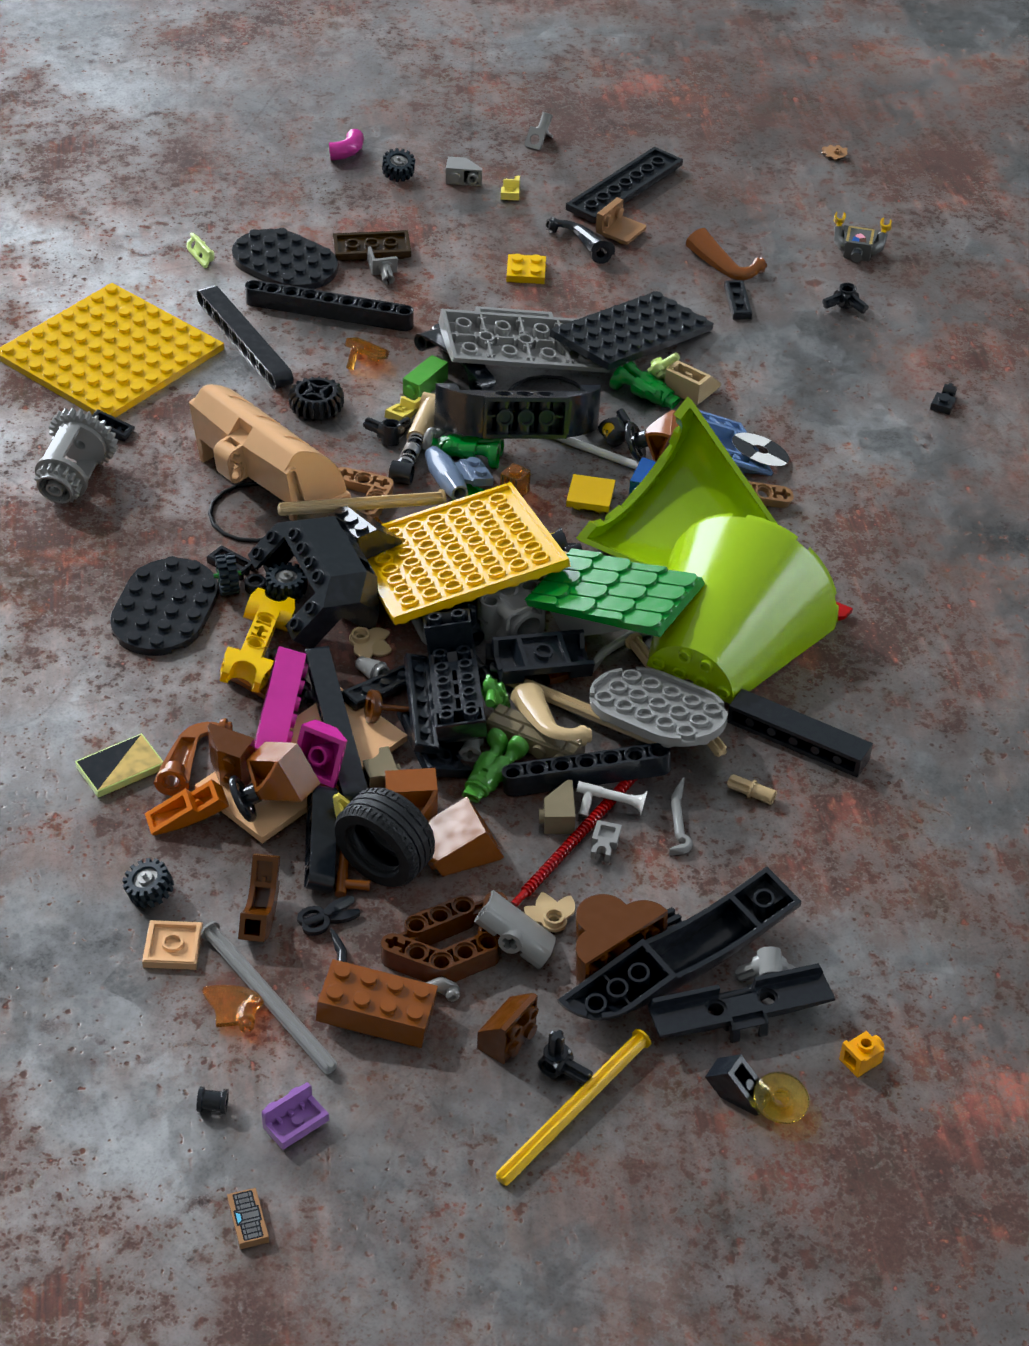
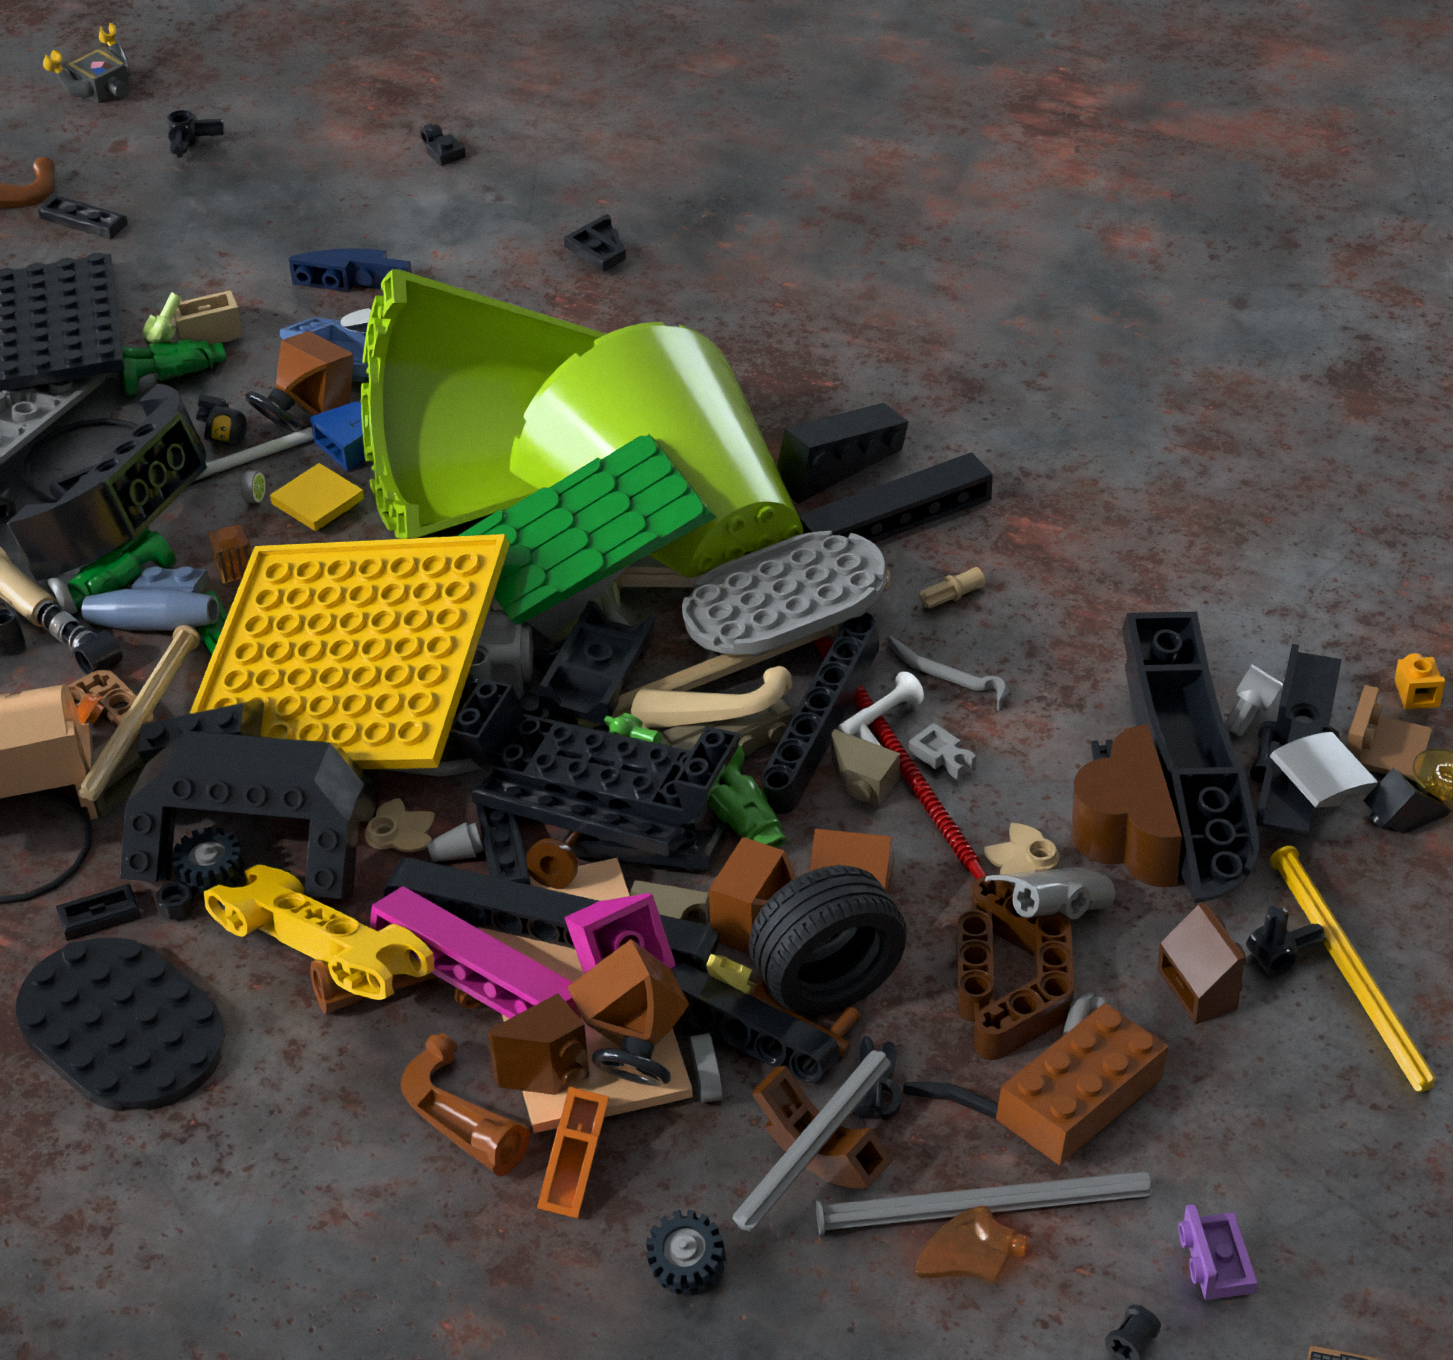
camera: 55 degrees left, 0 degrees up
tile [75,733,163,798] -> none
light nougat tile [142,920,203,970] -> none
black wheel [213,553,241,596] -> none
none -> orange plate [77,692,105,724]
none -> tile [240,470,266,503]
none -> dark blue slope [289,248,412,292]
none -> black wing [564,214,626,272]
none -> light grey beam [689,1033,723,1103]
none -> light grey axle [733,1050,890,1232]
none -> black wedge [777,403,909,504]
none -> light grey slope [1270,732,1378,808]
none -> medium nougat bracket [1346,685,1432,780]

